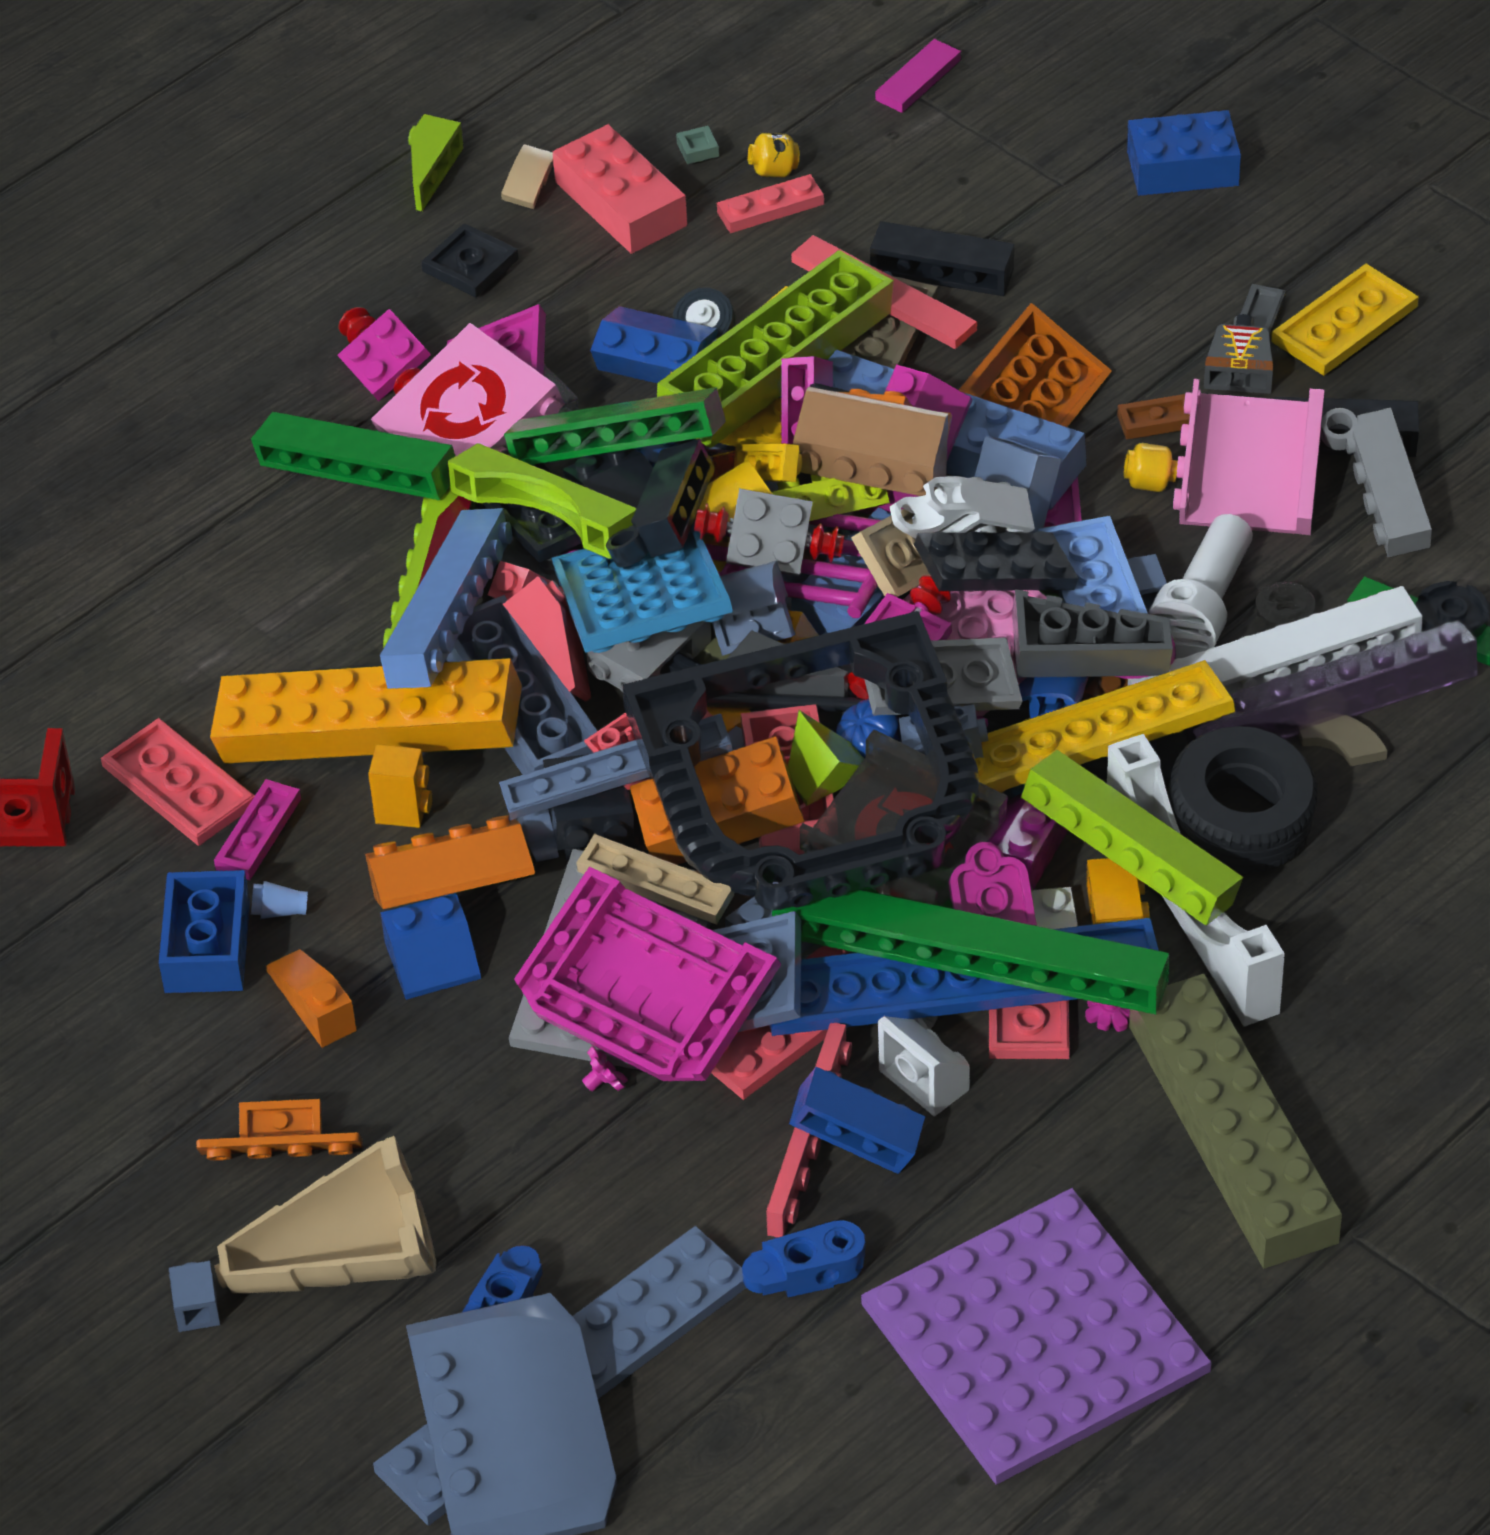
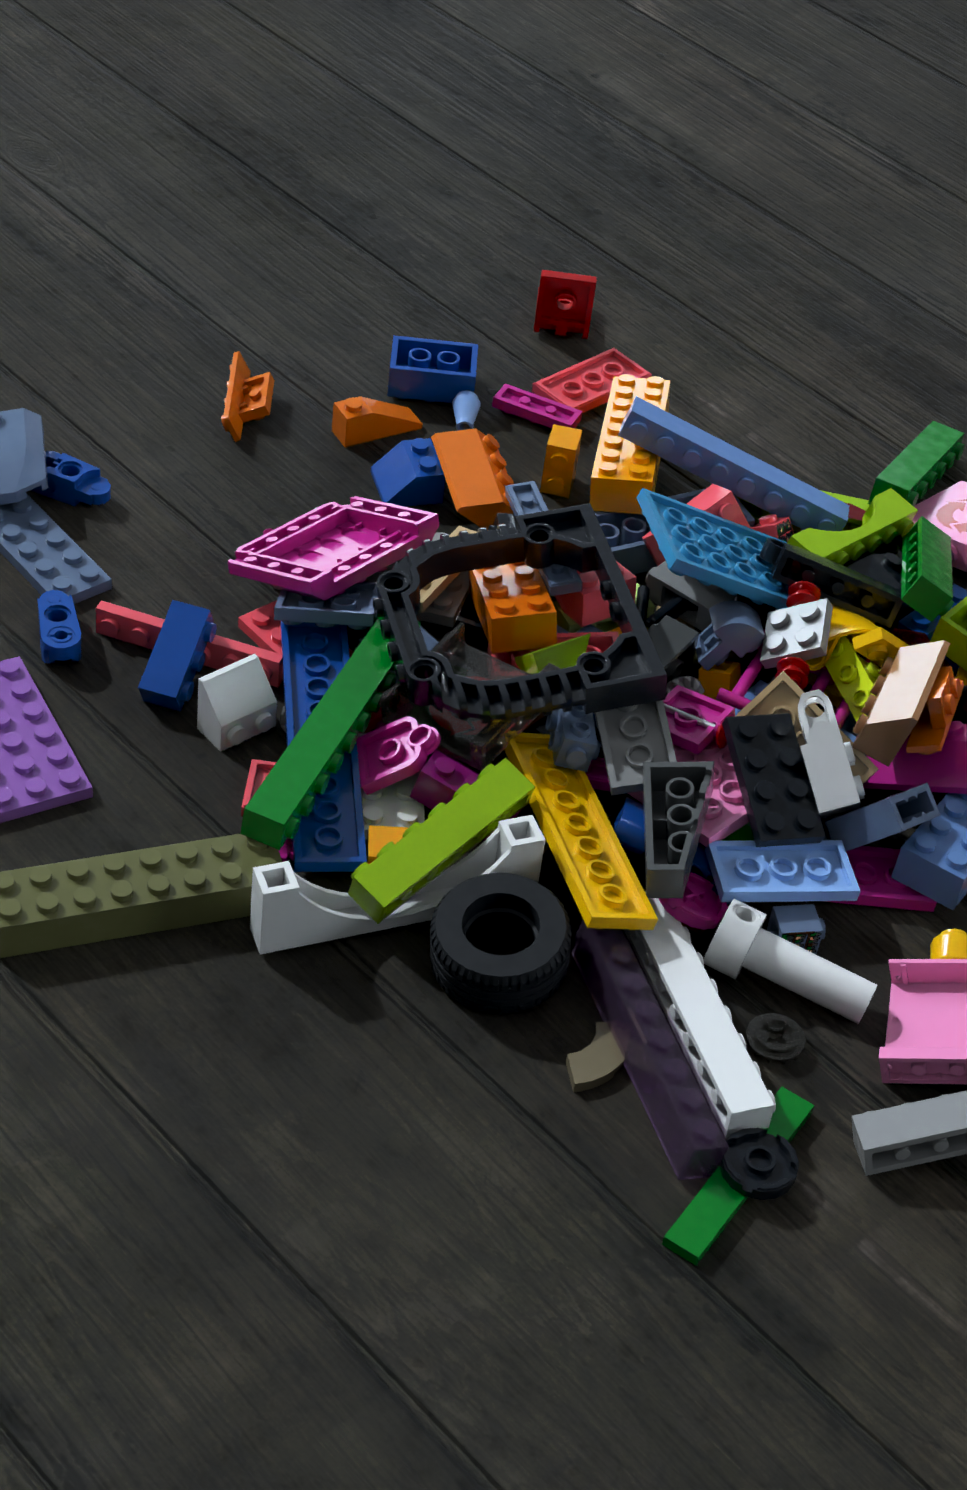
camera: 85 degrees right, 5 degrees down
sand blue brick [169,1261,220,1332] -> none
tan cone [214,1136,436,1294] -> none

